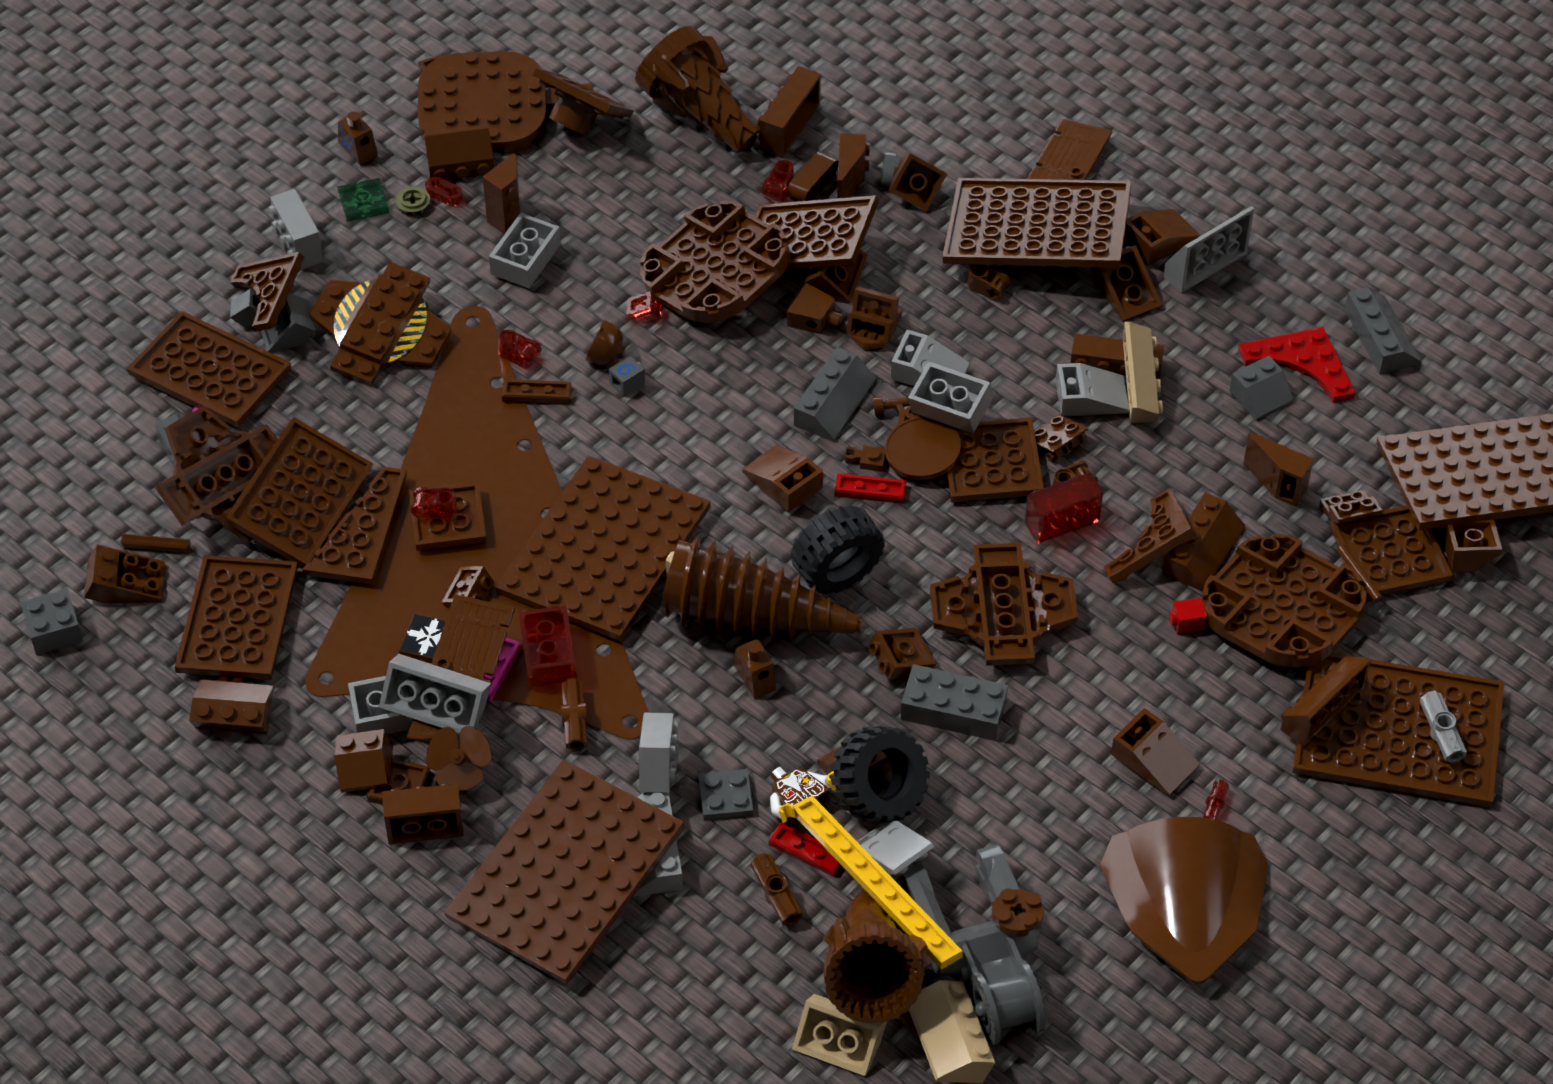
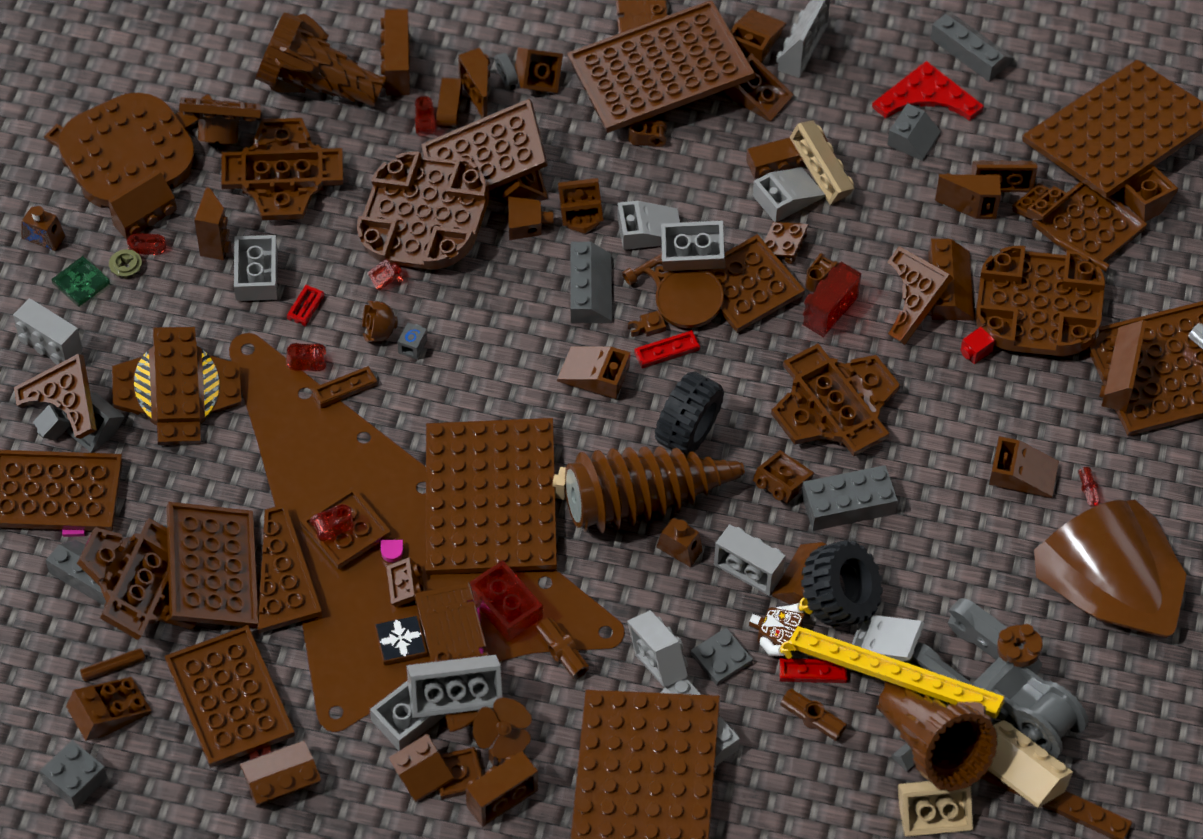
camera: 30 degrees left, 5 degrees up
none -> reddish brown plate [221,118,343,220]
none -> red tile [287,285,324,326]
none -> dark pink tile [381,540,403,562]
none -> light grey brick [714,524,786,596]
none -> reddish brown slope [971,160,1038,192]

